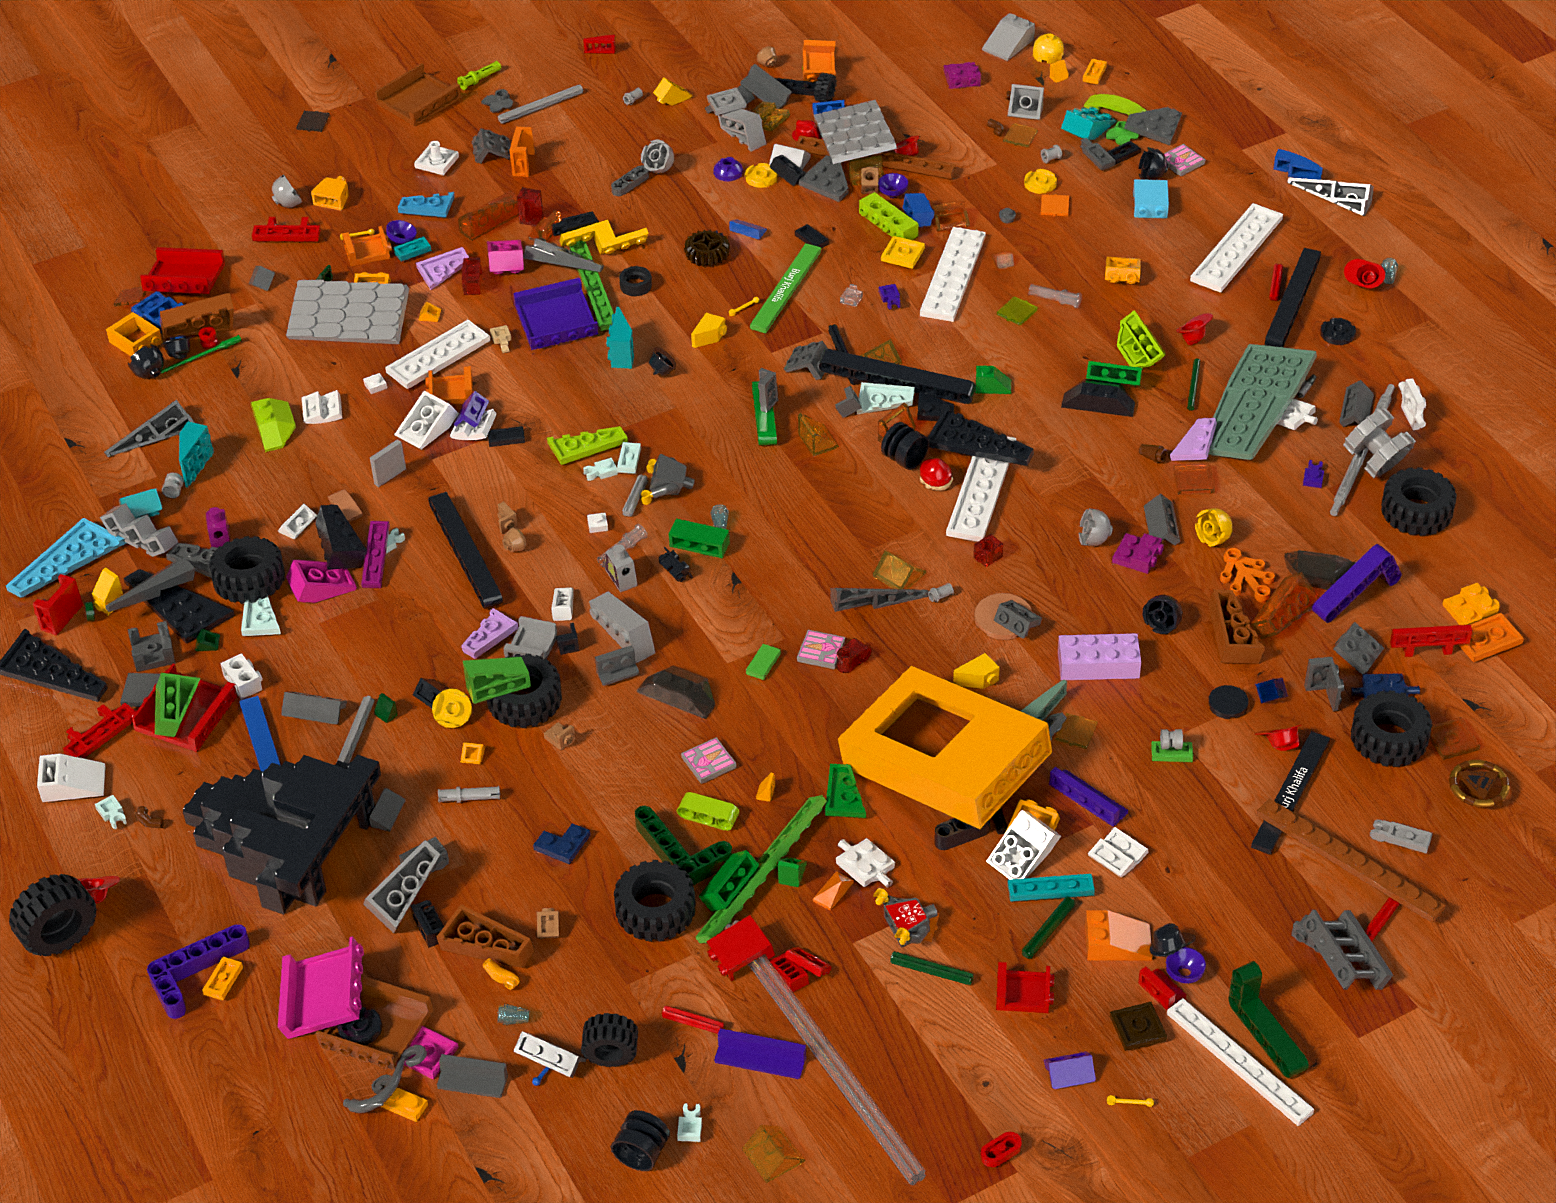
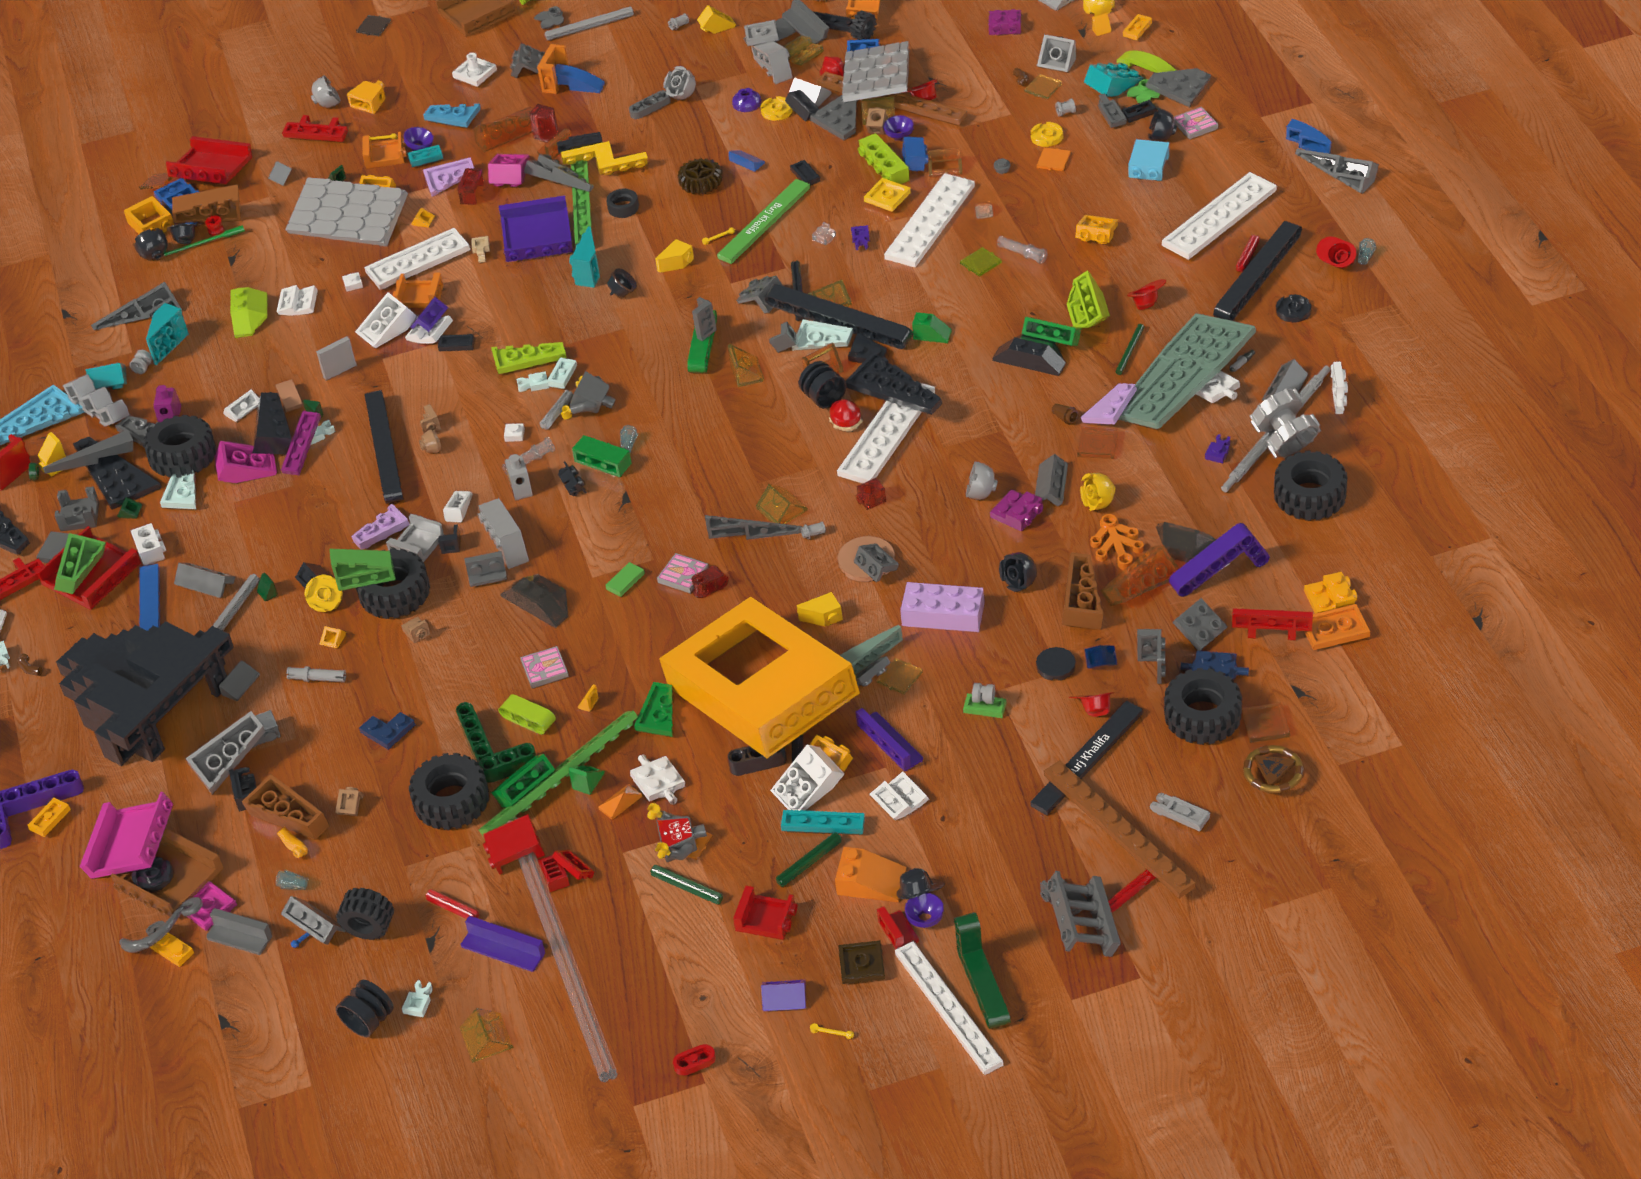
camera: 15 degrees right, 0 degrees up
none -> dark green slope [303,399,323,422]
none -> blue slope [555,64,605,93]

